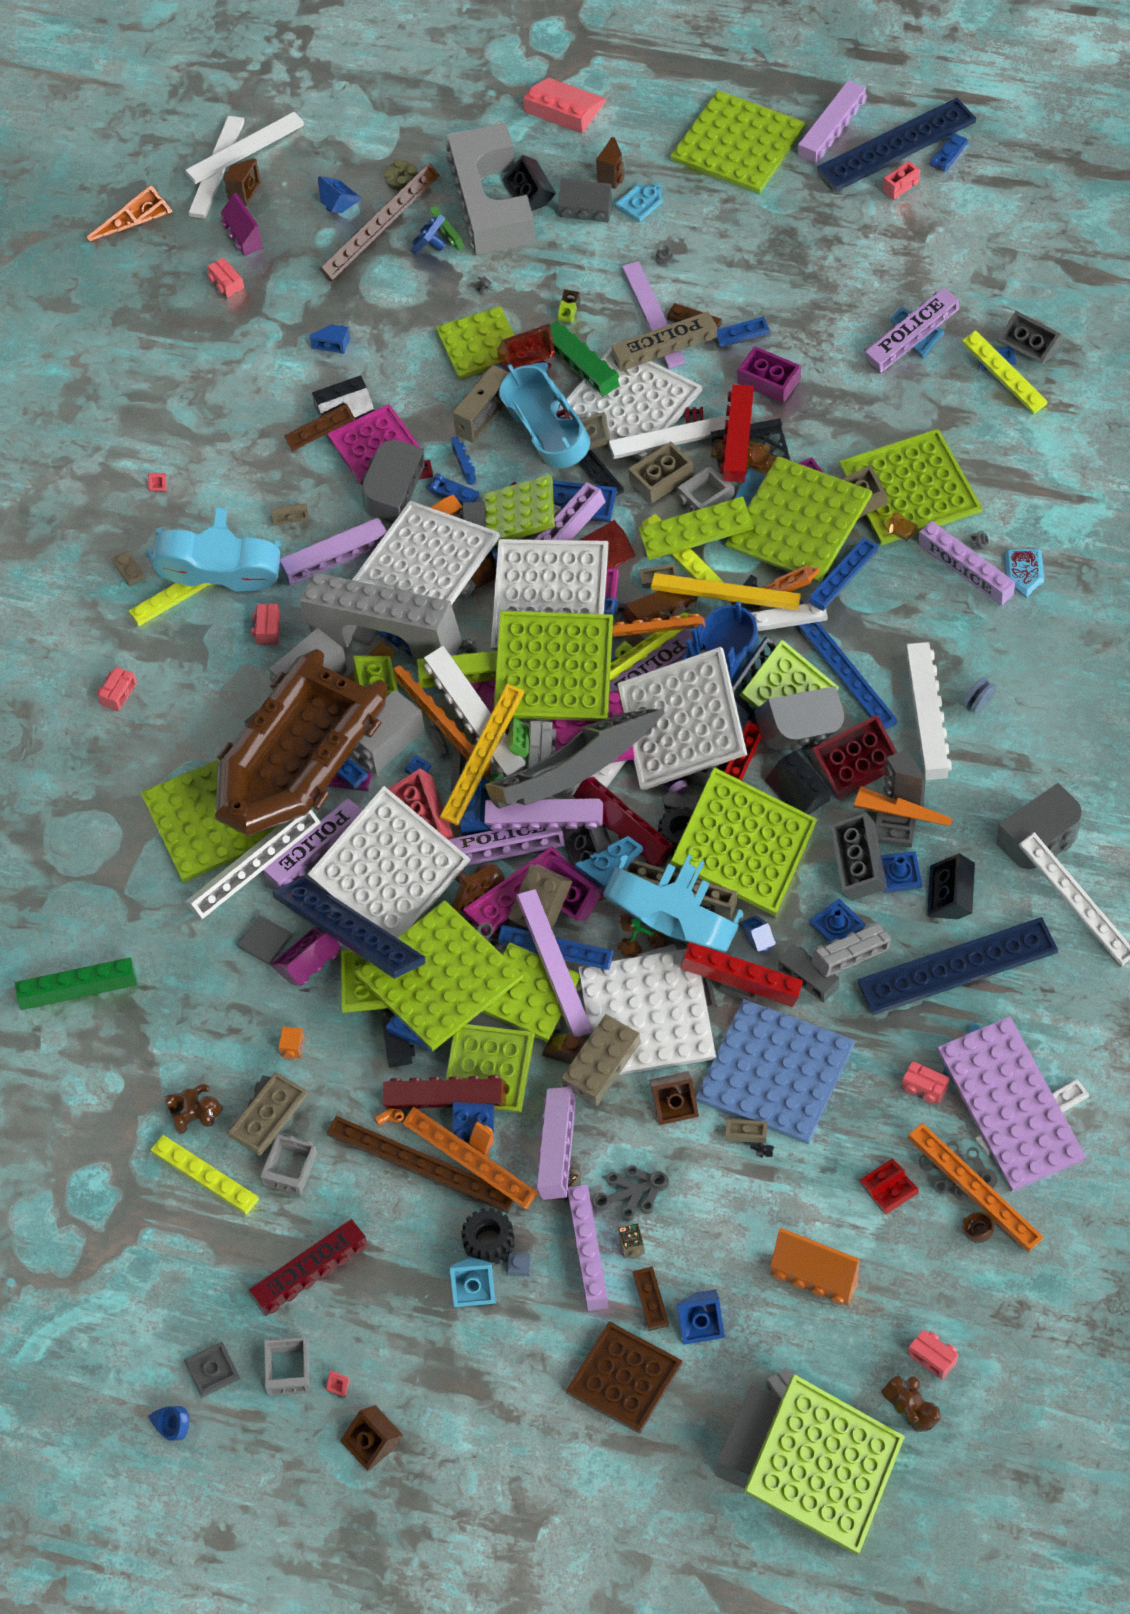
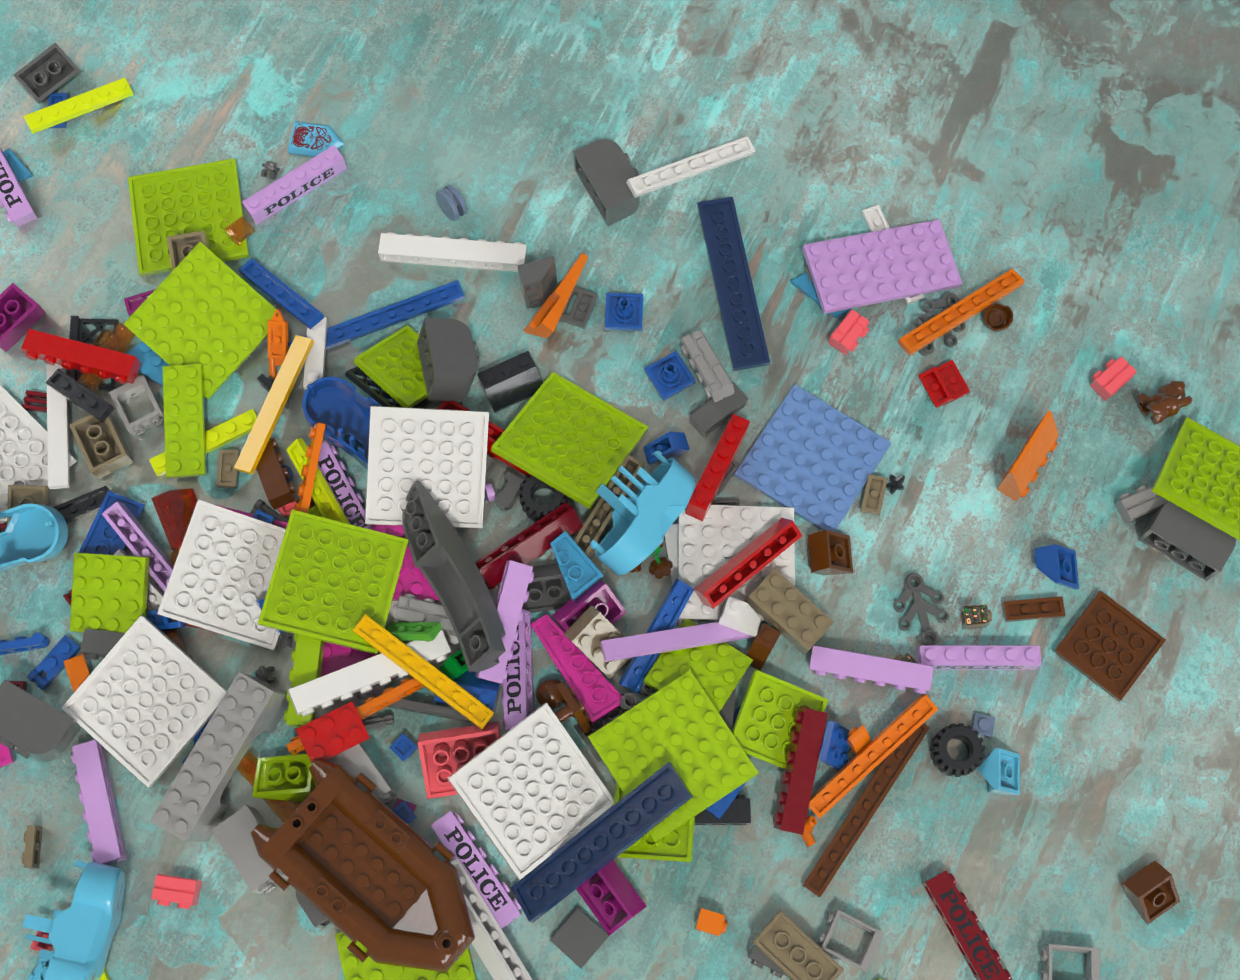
camera: 85 degrees left, 15 degrees up
coral slope [326,1370,350,1397] -> none
dark red slope [806,715,897,800] -> none
dark grey brick [830,812,887,901] -> none
black slope [927,853,975,919] -> none
none -> black tile [45,369,115,423]
none -> red plate [295,701,370,763]
none -> red brick [693,518,802,609]
none -> white slope [718,596,761,637]

